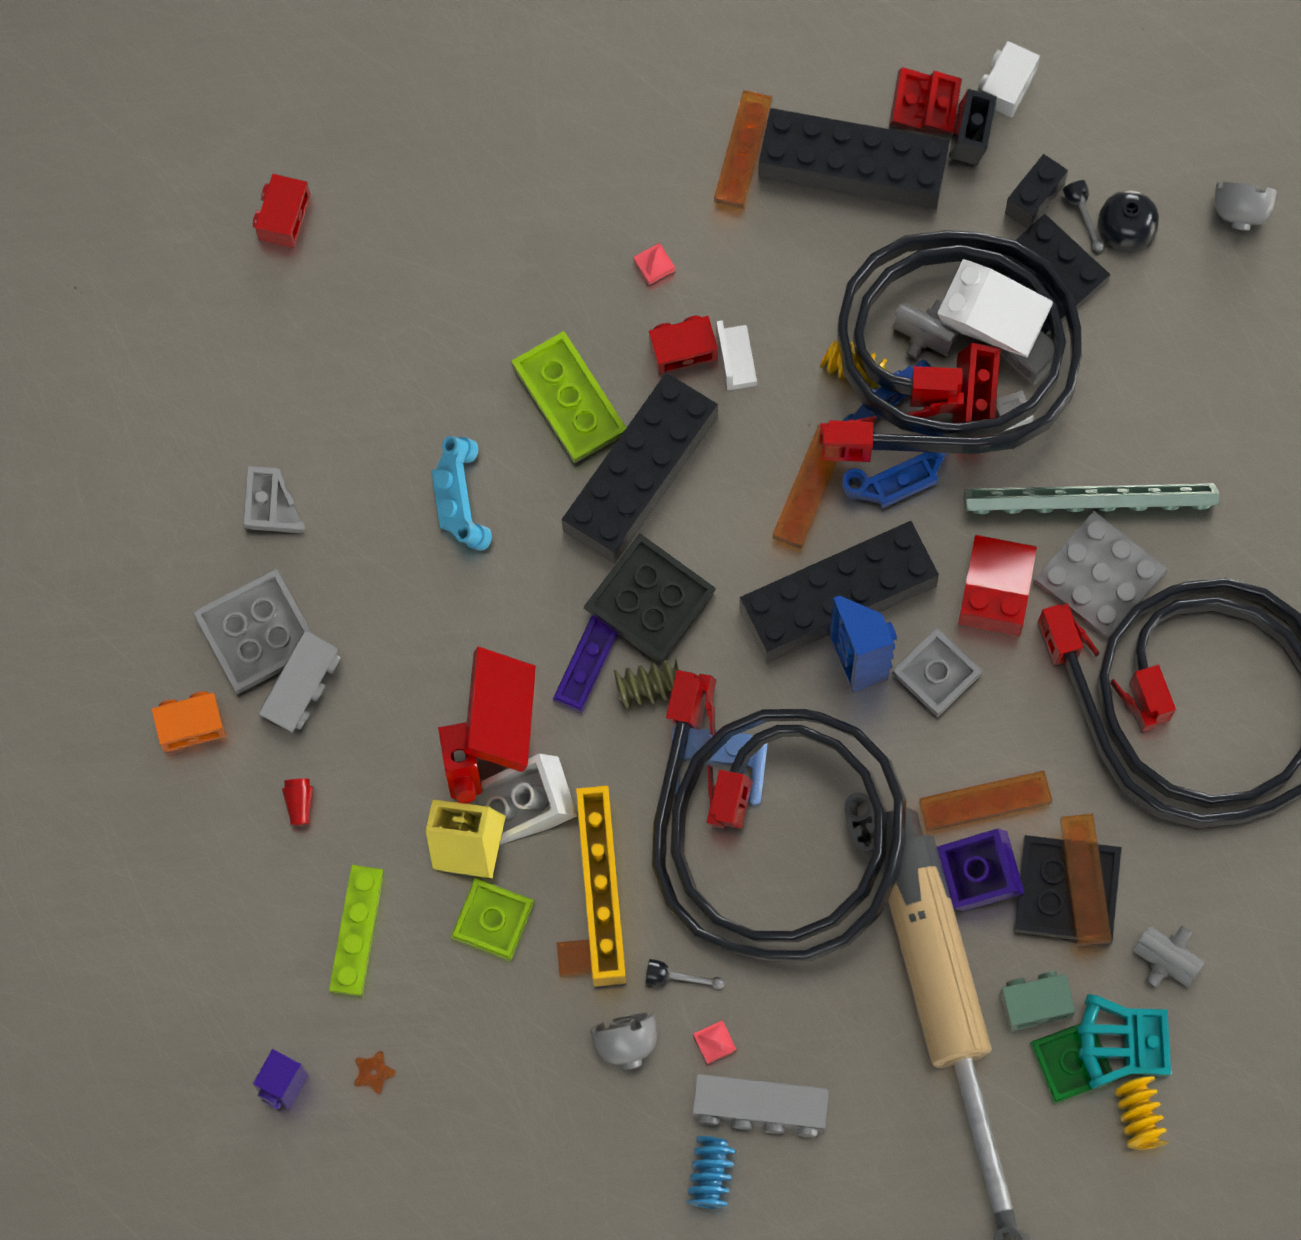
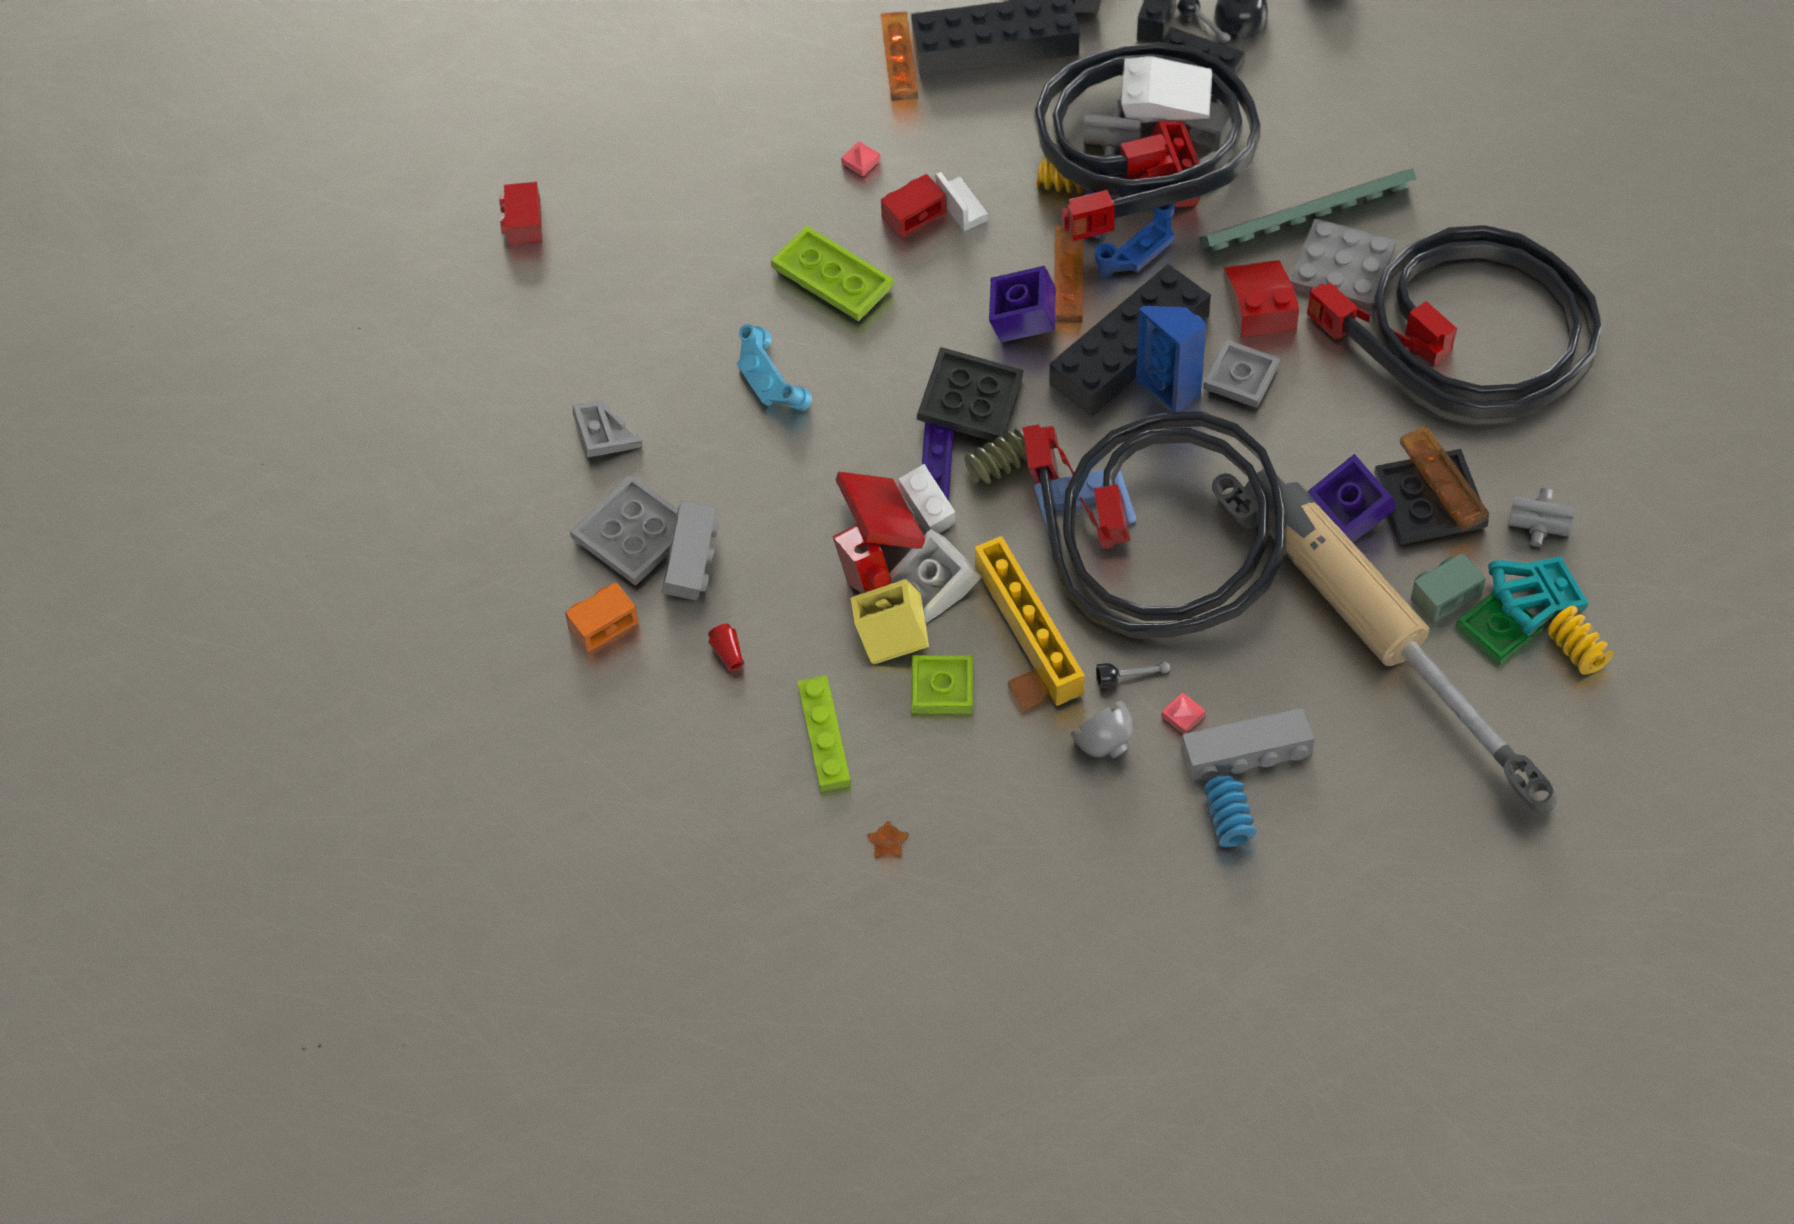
camera: 20 degrees left, 15 degrees down
dark purple brick [253,1049,309,1110] -> none
black brick [561,372,718,564] -> none
clear orange plate [919,770,1053,832] -> none
none -> white brick [898,464,956,534]
none -> dark purple brick [989,265,1056,342]

